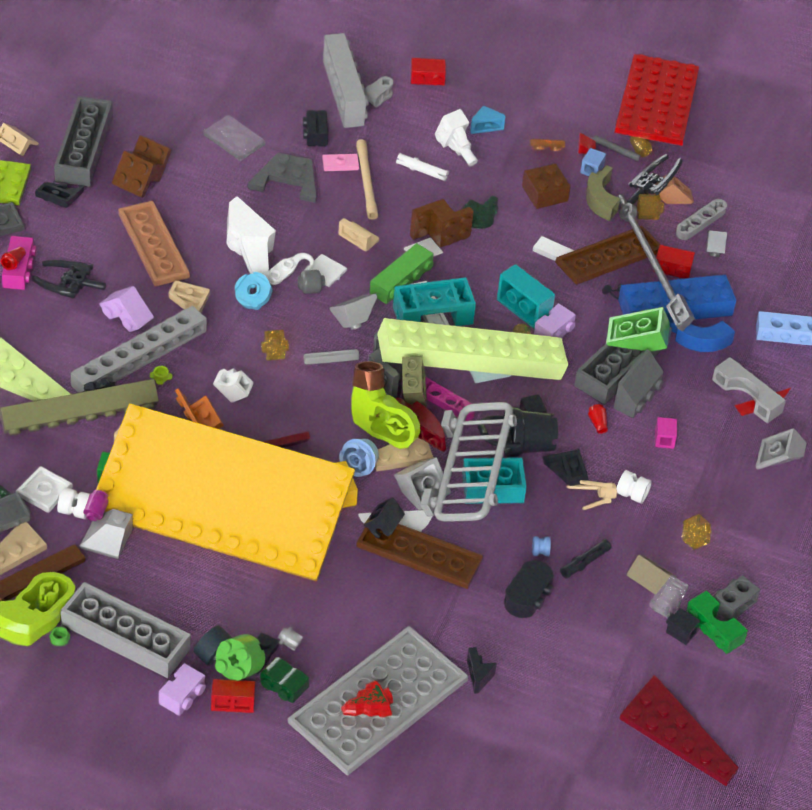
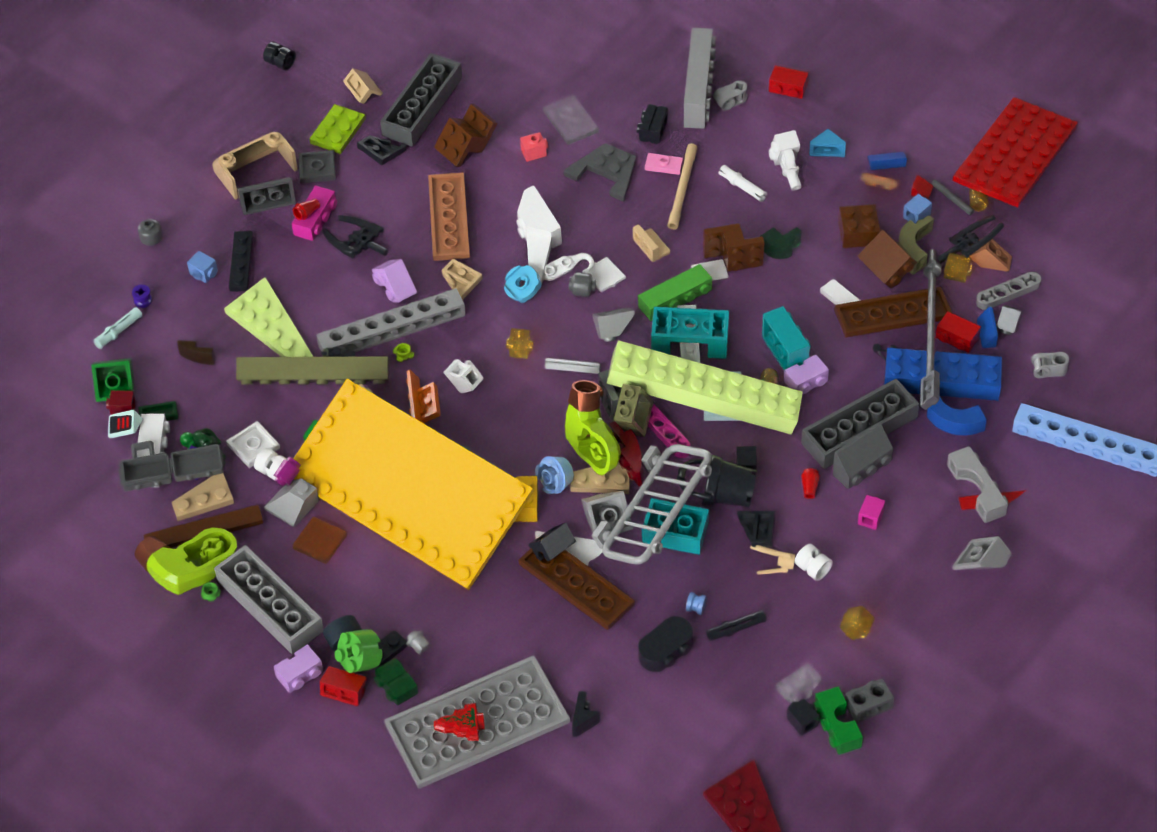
camera: 25 degrees right, 5 degrees up
dark red tile [263,431,311,448] -> none
bright green slope [606,307,670,352] -> none
dark tan panel [627,555,677,596] -> none
none -> clear orange tile [292,516,347,564]
none -> coral brick [520,132,548,162]
none -> reddish brown brick [858,229,917,289]
none -> blue slope [868,152,907,170]
none -> blue slope [977,307,998,348]
none -> light grey piece [1031,352,1069,378]

